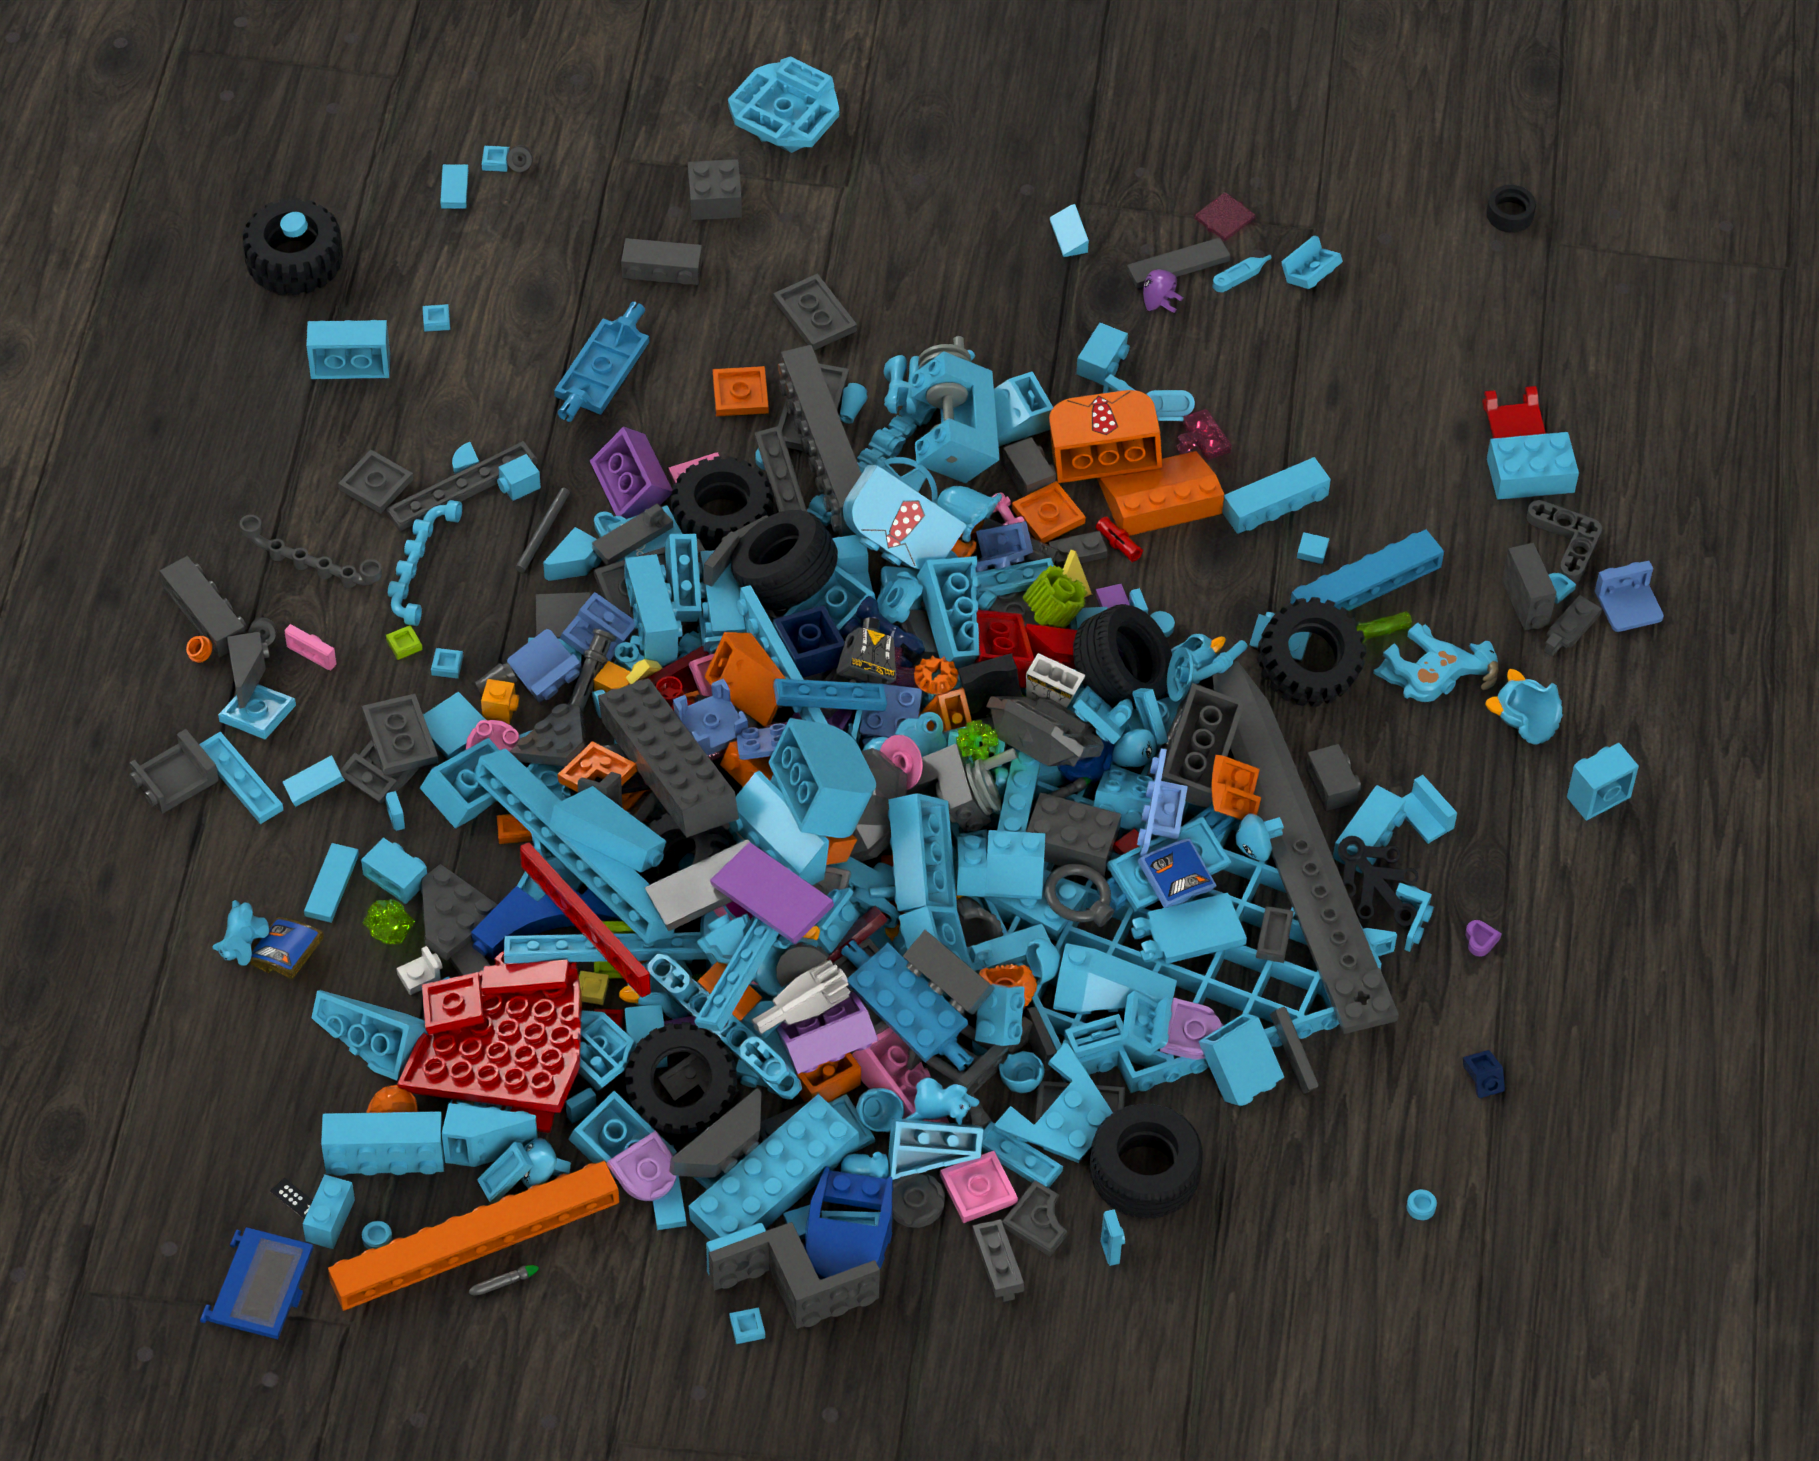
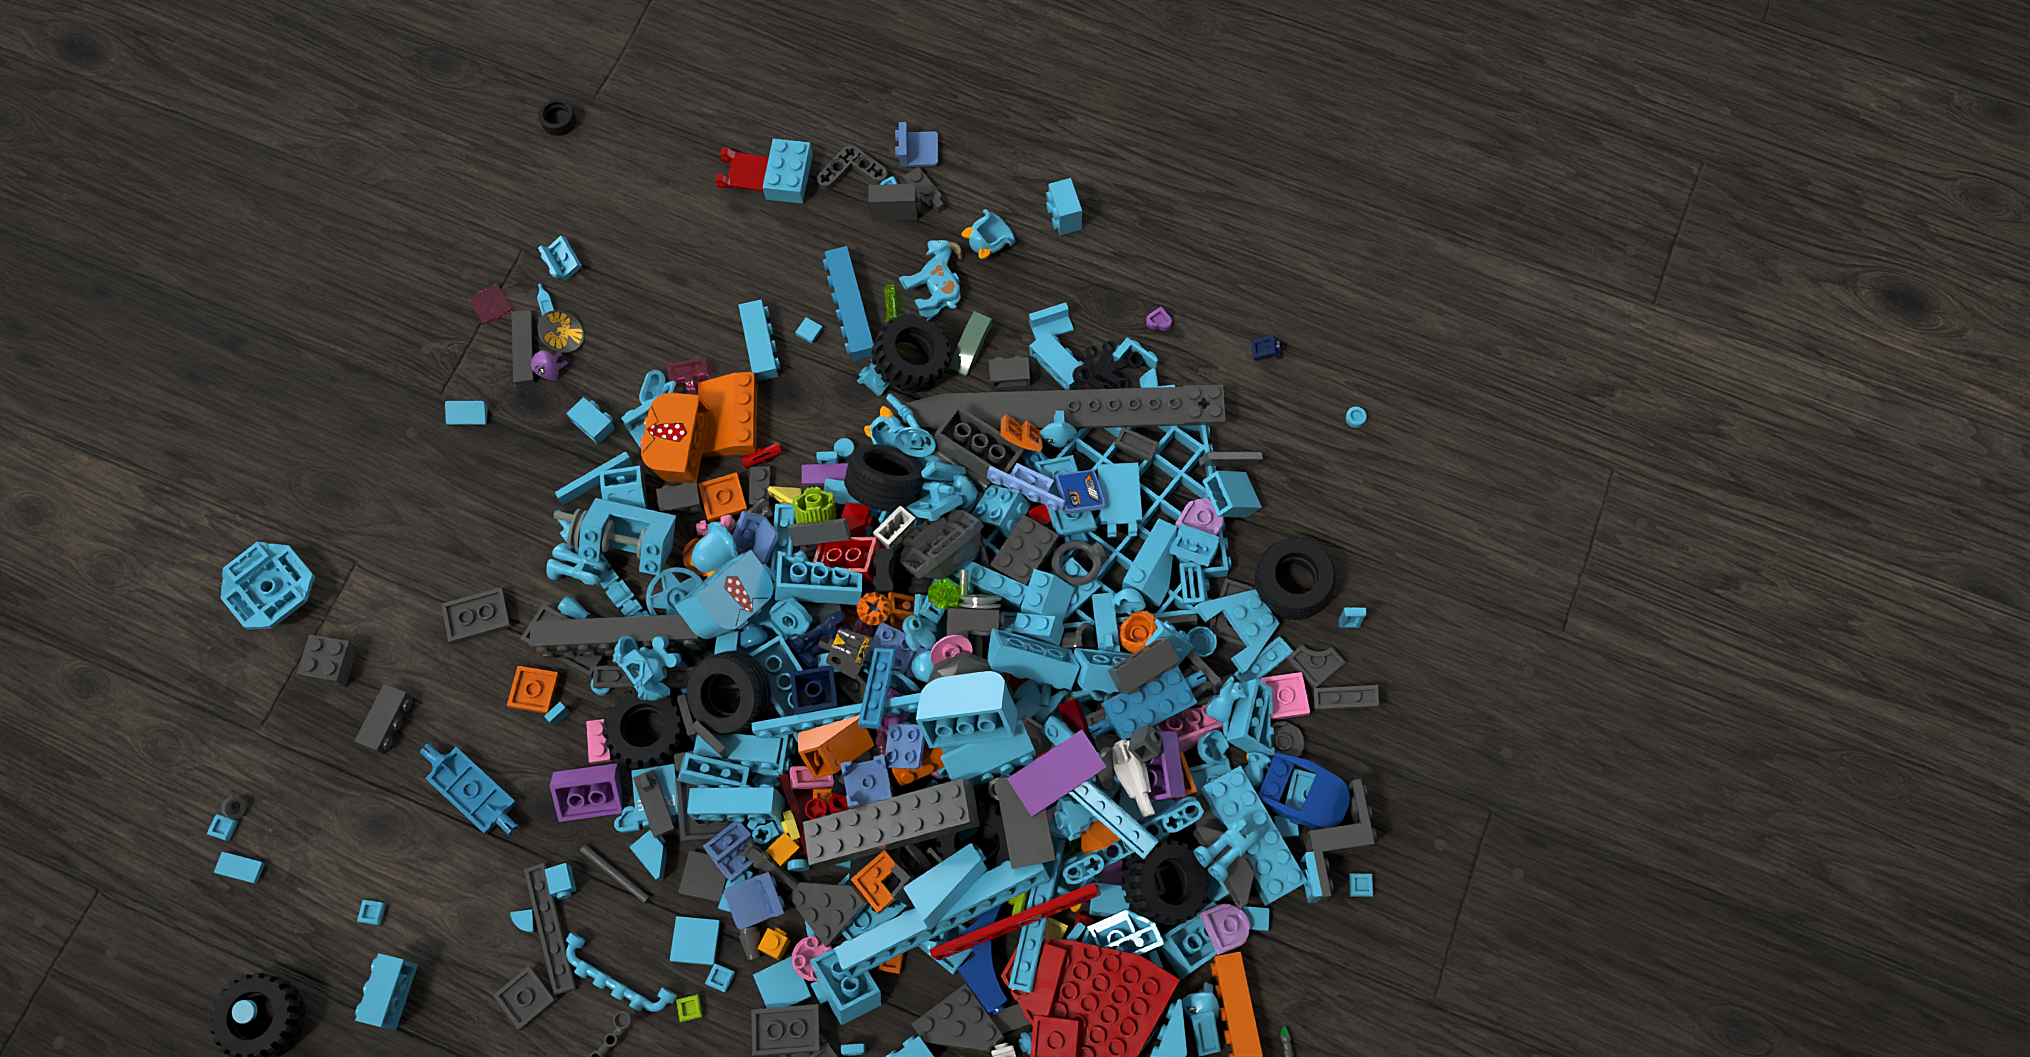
camera: 70 degrees left, 15 degrees up
none -> shield [538,310,584,353]
none -> medium azure tile [544,702,571,727]
none -> medium azure tile [555,452,633,505]
none -> medium azure piece [612,636,681,701]
none -> medium azure tile [670,916,721,965]
none -> dark azure cone [740,623,768,648]
none -> dark grey tile [787,518,851,546]
none -> sand green slope [949,311,992,377]
none -> medium azure tile [1066,922,1086,941]
none -> dark grey brick [1128,724,1163,764]
none -> medium azure piece [1194,818,1260,883]

